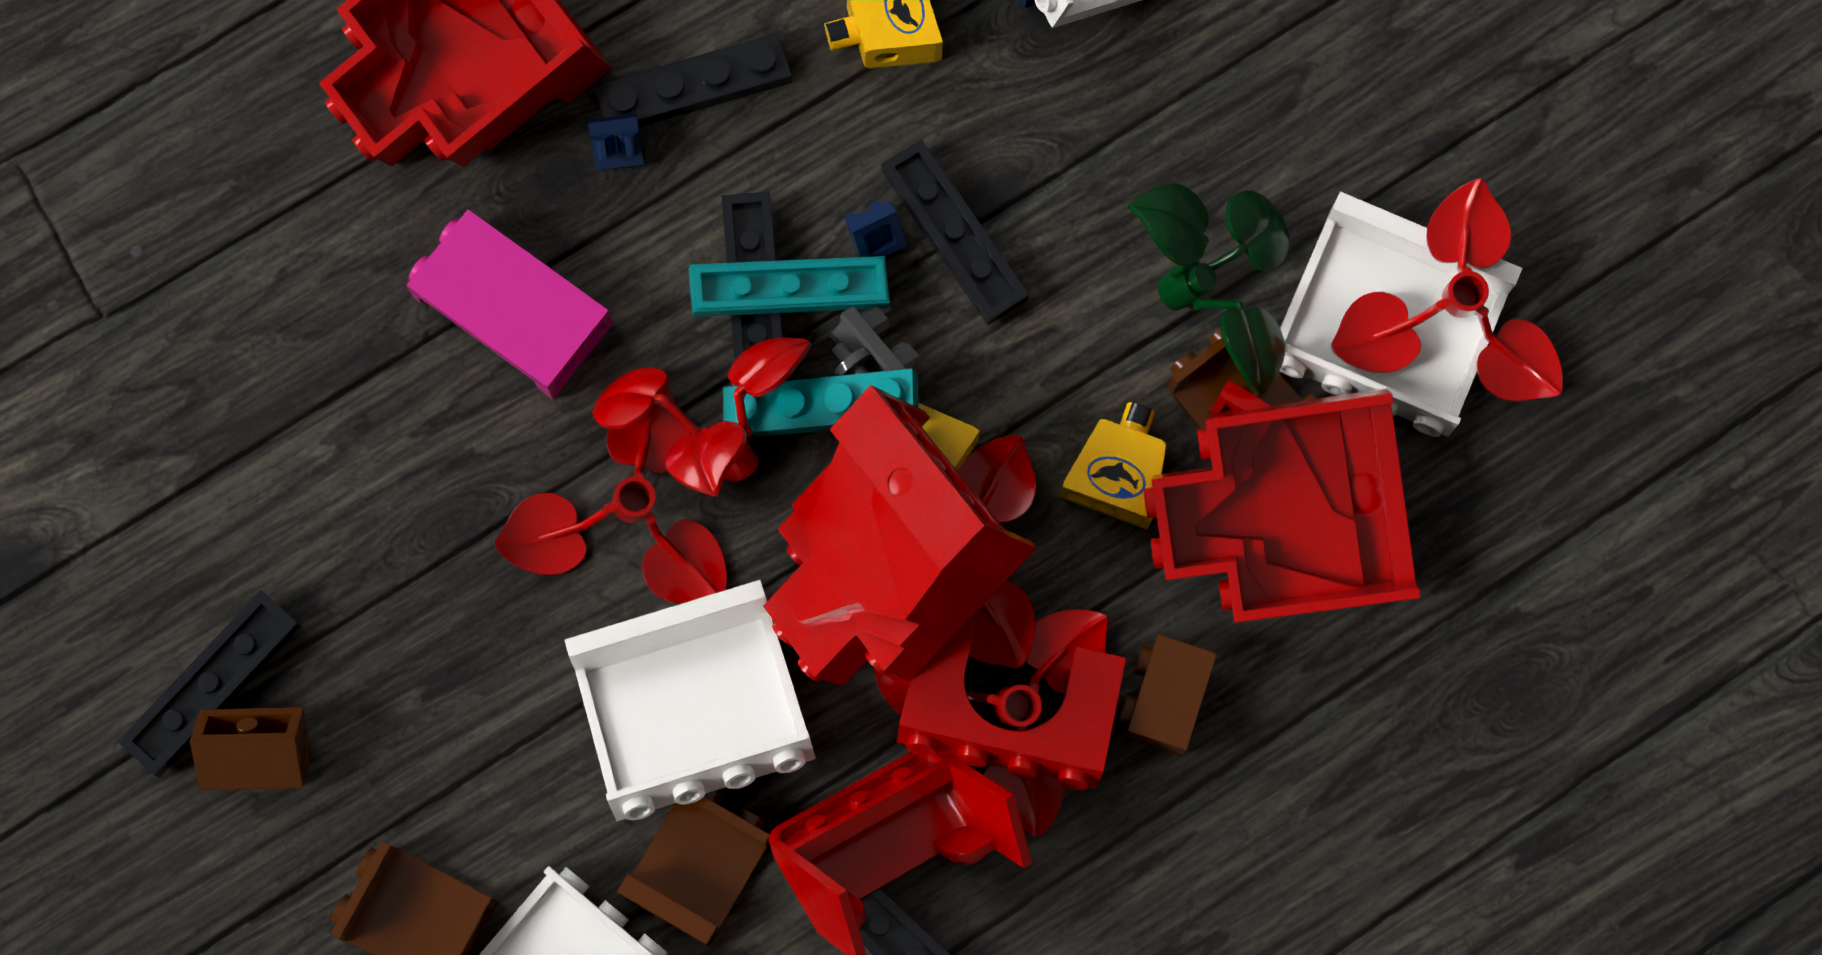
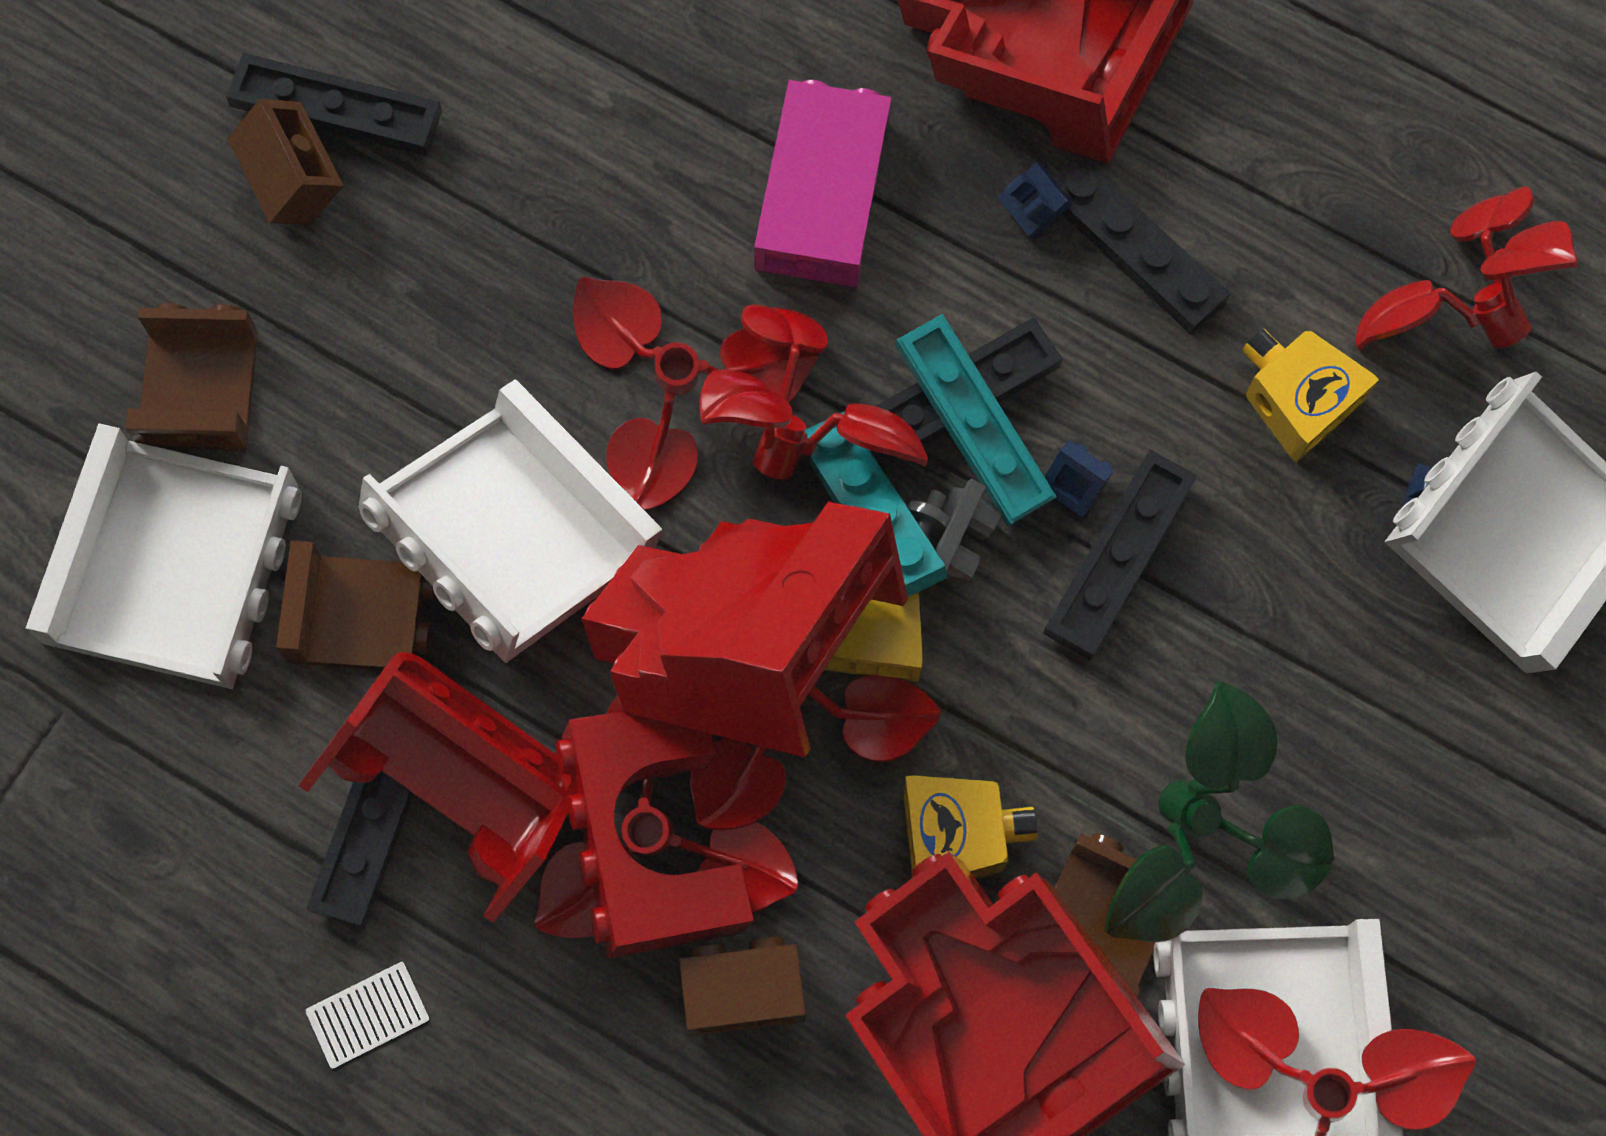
camera: 65 degrees right, 5 degrees down
red tile [1209,380,1271,416] -> none

